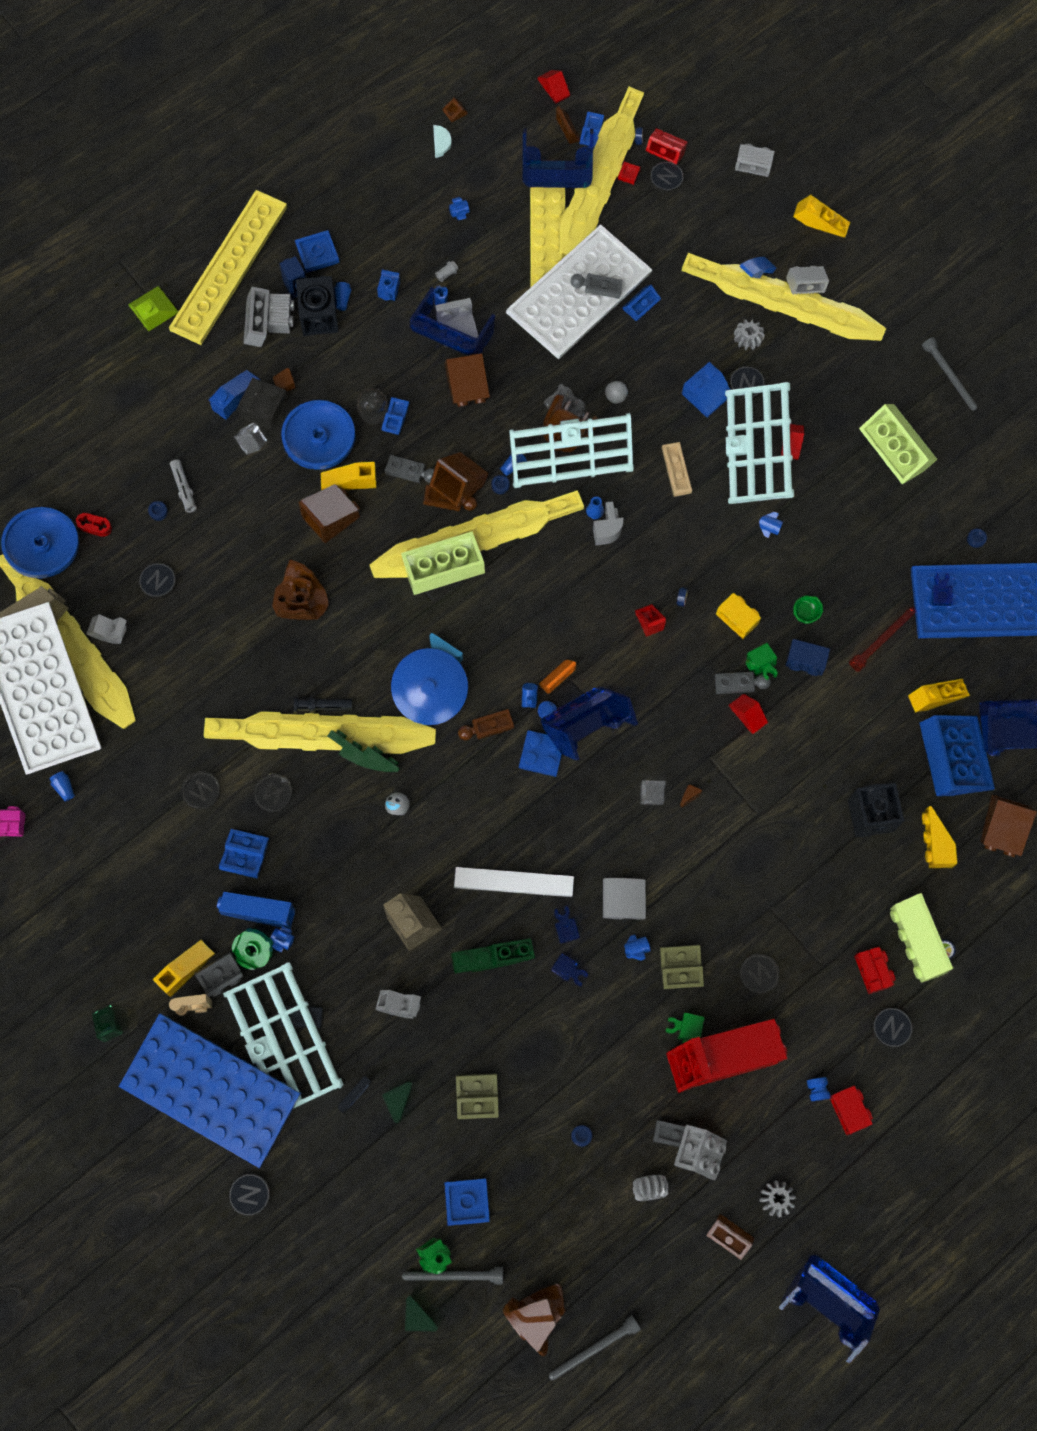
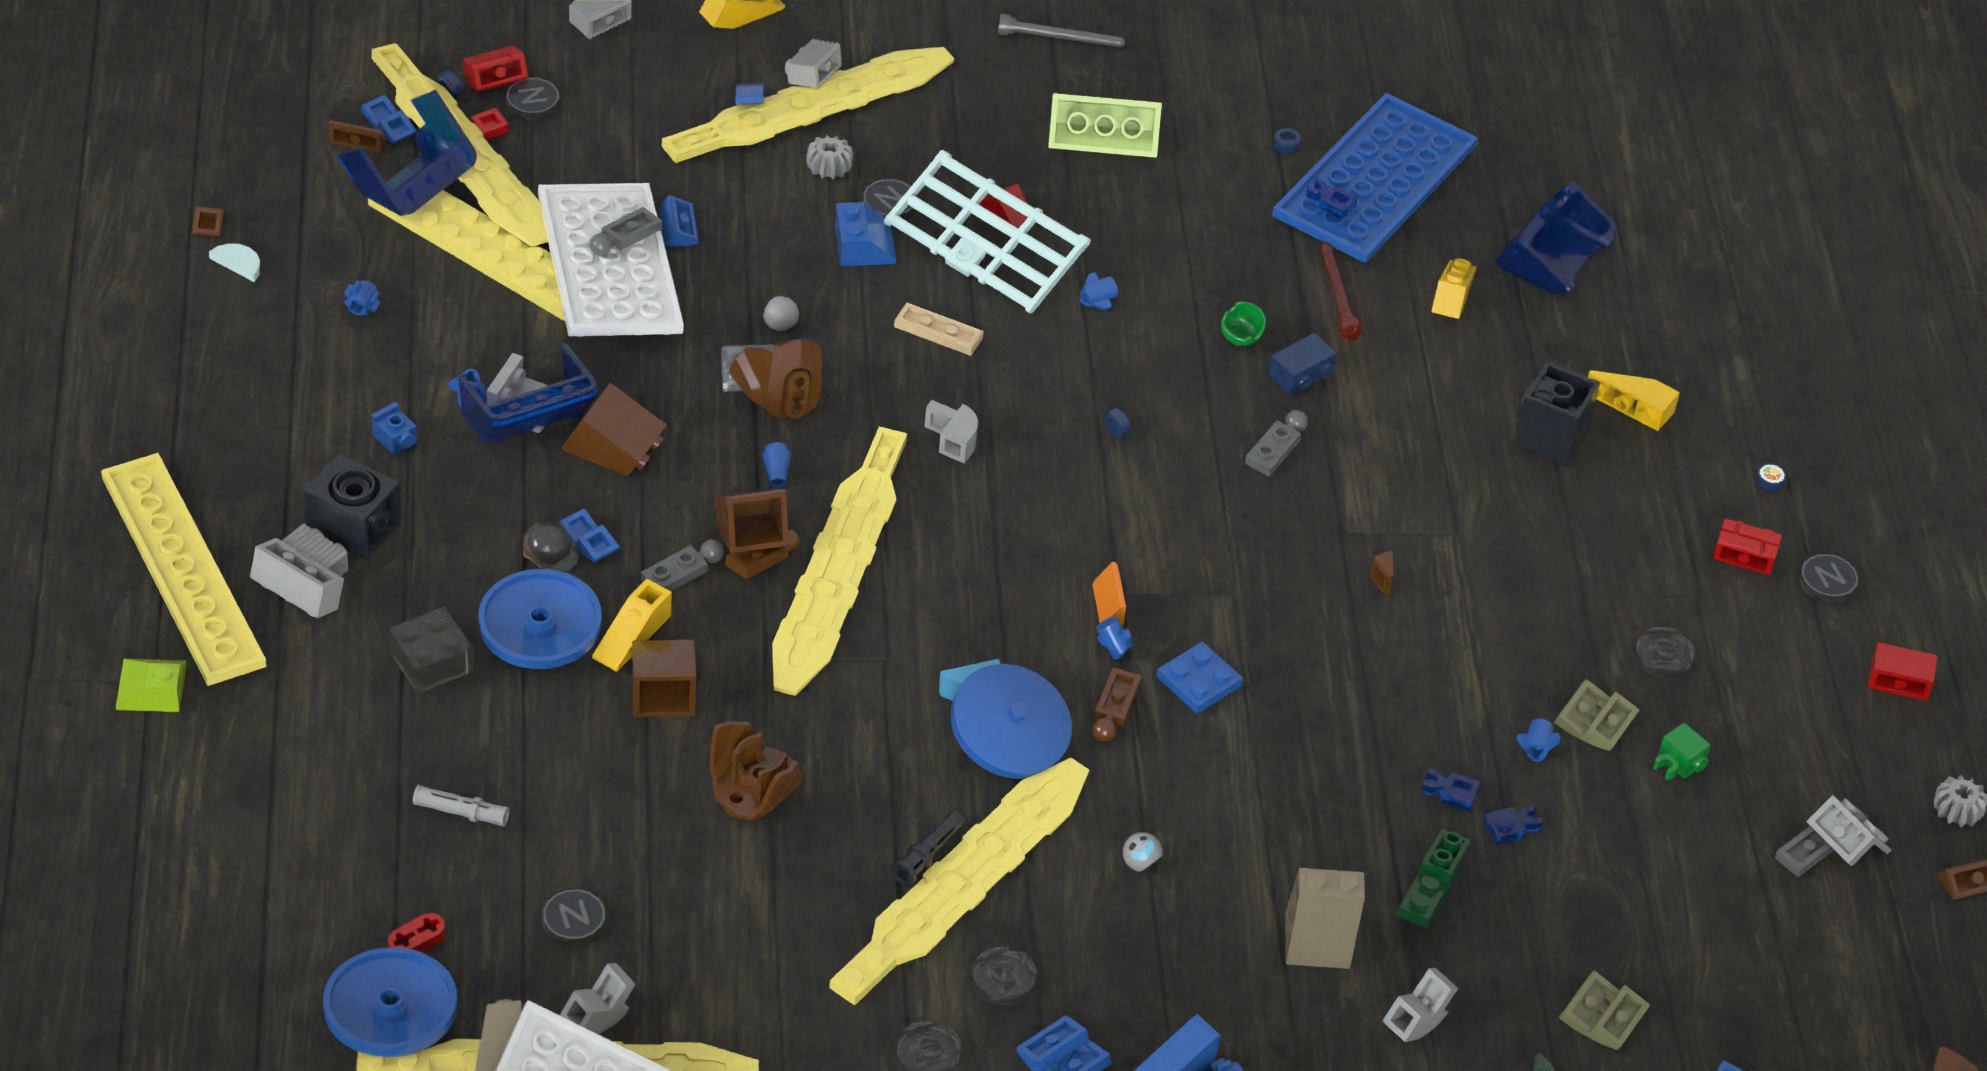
camera: 55 degrees left, 25 degrees down
dark blue tile [148,501,168,521] -> none
blue slope [209,370,261,420] -> none
clear panel [235,423,267,455] -> none
reddish brown slope [273,368,295,394] -> none
dark blue brick [279,256,306,299] -> none
blue plate [295,230,340,273] -> none
dark green slope [327,730,401,772] -> none
yellowish green slope [401,531,485,595] -> none
light grey pin [435,261,458,282] -> none
white tile [454,867,574,897] -> none
dark blue tile [491,475,510,494] -> none
light aqua door [509,413,634,488] -> none
red slope [538,70,570,104] -> none
blue plate [538,701,557,720] -> none
clear blue windscreen [541,687,638,761] -> none
dark blue tile [571,1125,592,1147] -> none
blue cone [586,497,604,519] -> none
light grey slope [603,878,646,920] -> none
light grey gear [633,1175,669,1201] -> none
red slope [635,604,666,637] -> none
clear panel [641,780,665,805] -> none
red brick [666,1019,787,1093] -> none
yellow brick [716,593,761,639] -> none
red slope [729,694,768,734] -> none
green brick [746,643,778,680] -> none
blue wheel [807,1077,831,1102] -> none
yellowish green slope [890,893,953,983] -> none
blue slope [919,715,995,796] -> none
reddish brown slope [980,794,1036,857] -> none

